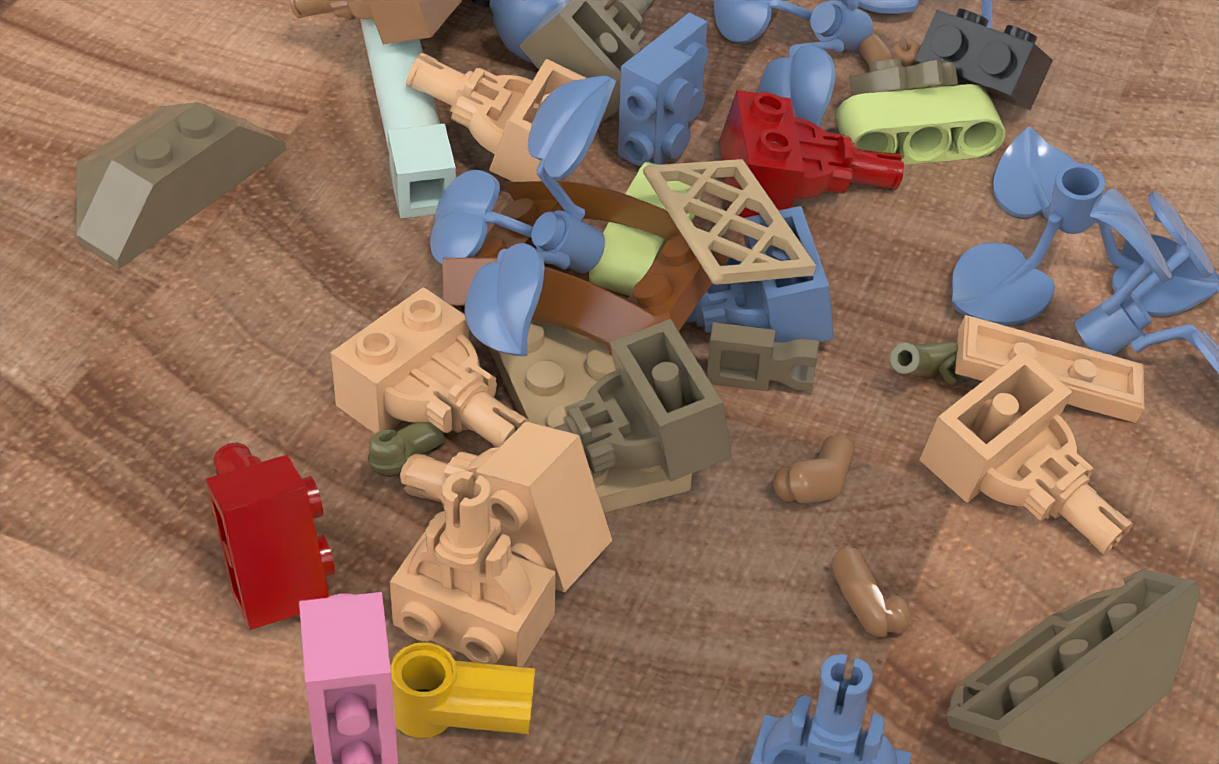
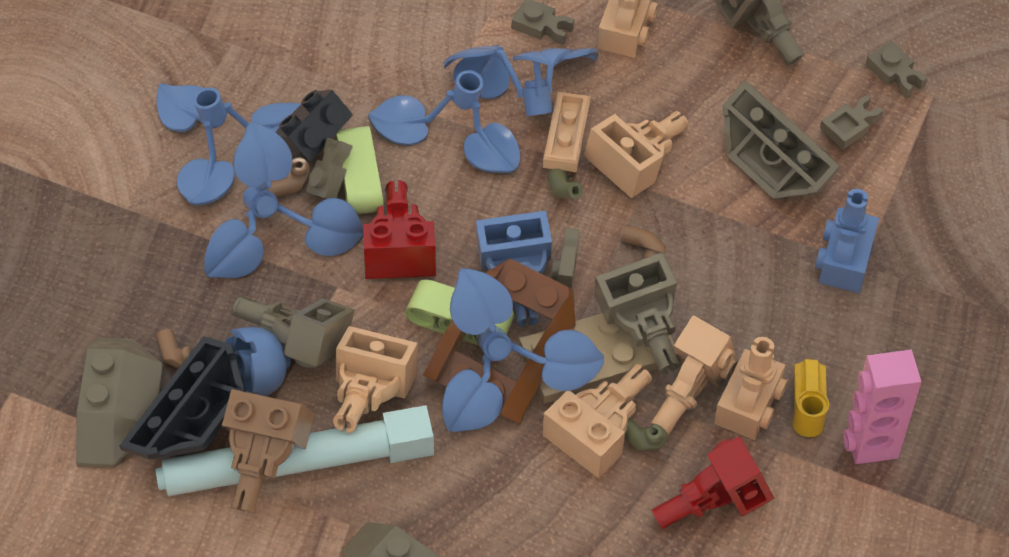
camera: 90 degrees left, 10 degrees up
medium blue plate [618,13,708,167] -> none
tan window [643,159,816,285] -> none
medium nougat arm [831,547,909,638] -> none

